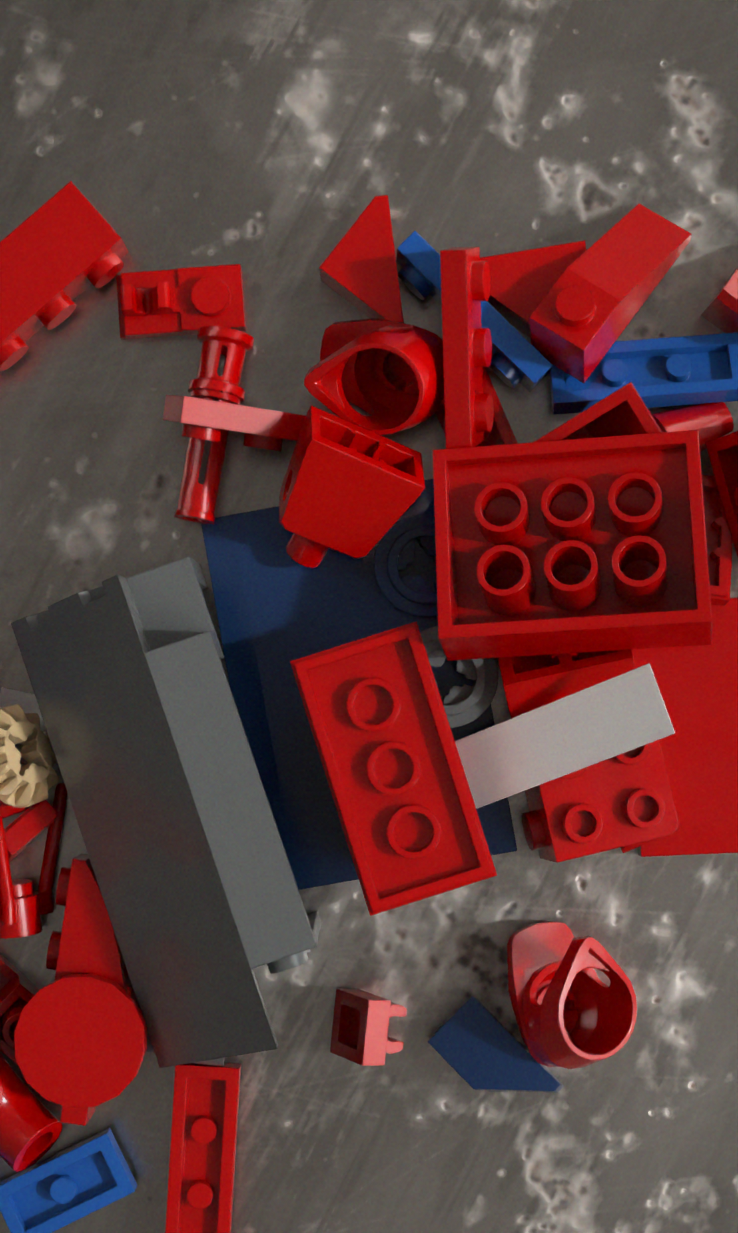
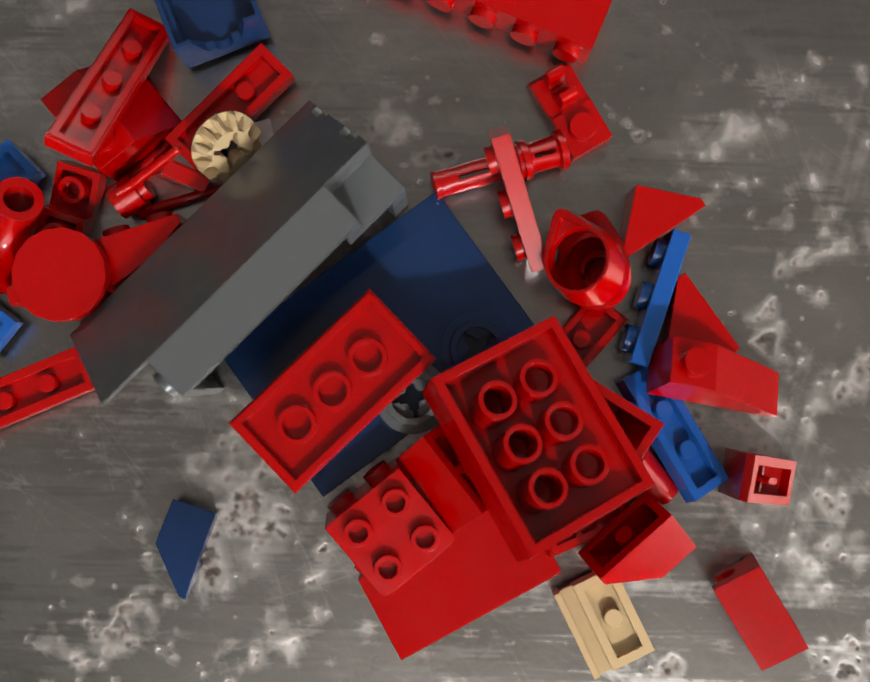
camera: 65 degrees right, 0 degrees up
red torso [279,405,425,568] -> none
red tile [330,989,407,1066] -> none
red plate [440,246,494,449] -> none
white sticker [455,663,675,809] -> none
red helmet [507,922,637,1069] -> none

